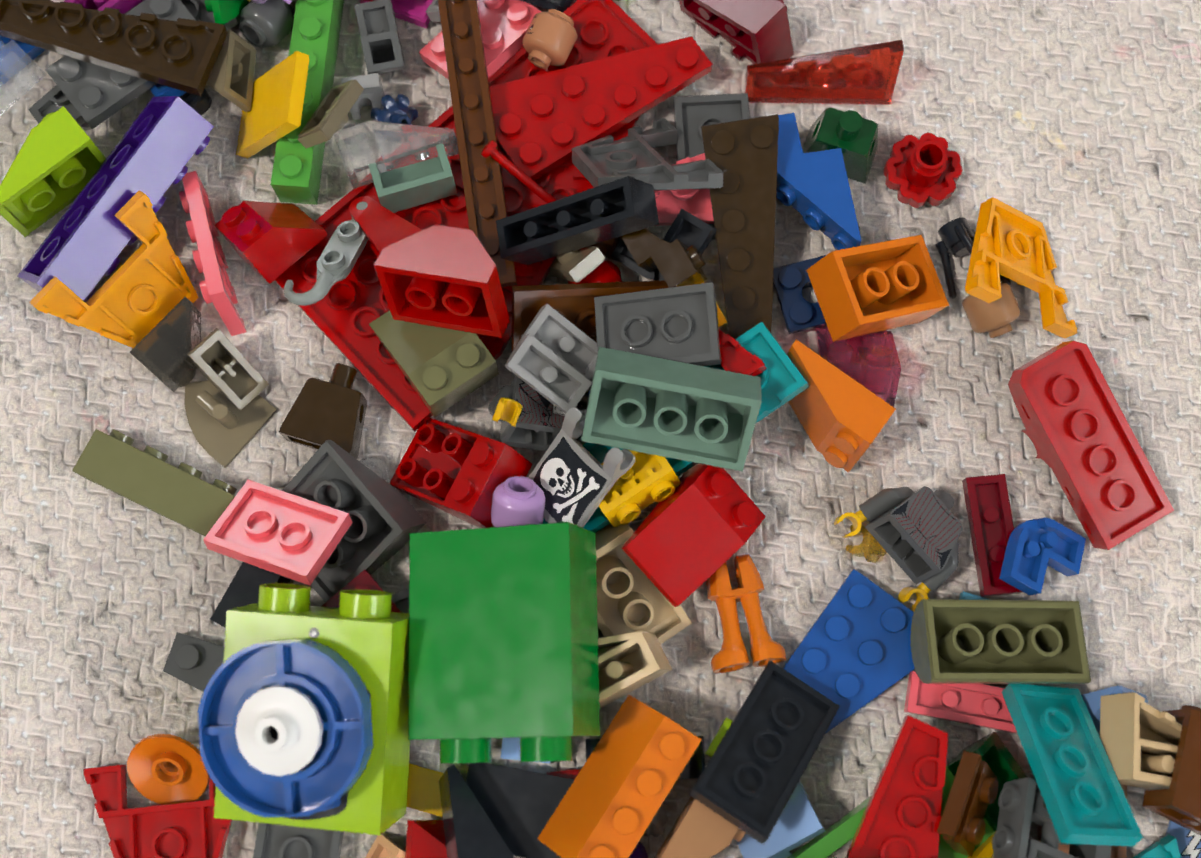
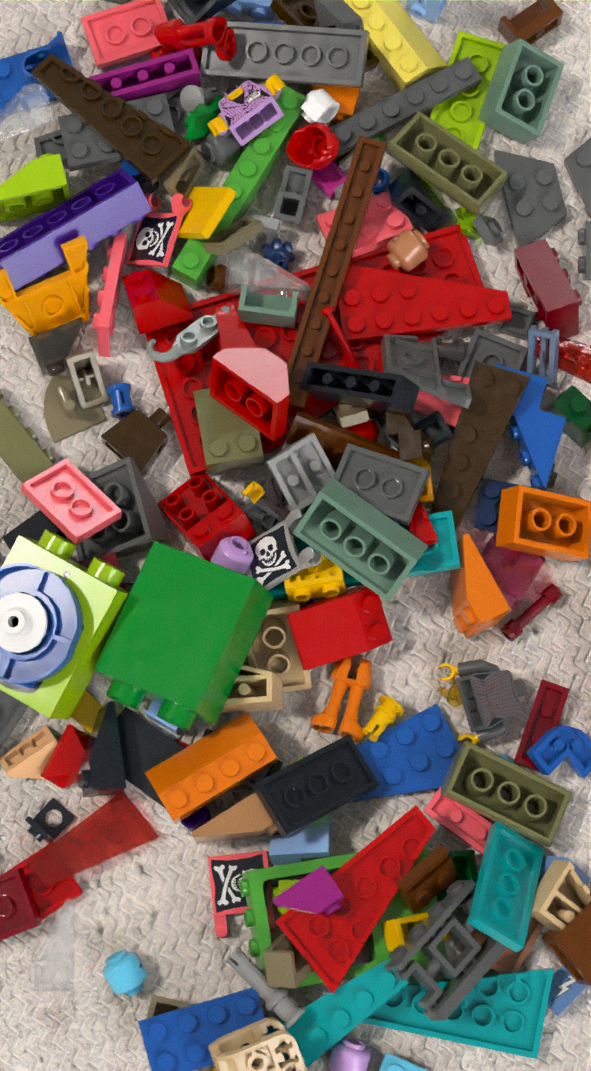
camera: 25 degrees right, 0 degrees up
none -> blue bush [106,383,136,418]
none -> flag [125,193,192,268]
none -> reddish brown plate [206,264,230,292]
none -> yellow pin [362,695,404,742]
none -> dark grey tile [500,305,535,341]
none -> dark red bar [500,583,563,642]
none -> sand blue tile [527,325,559,385]

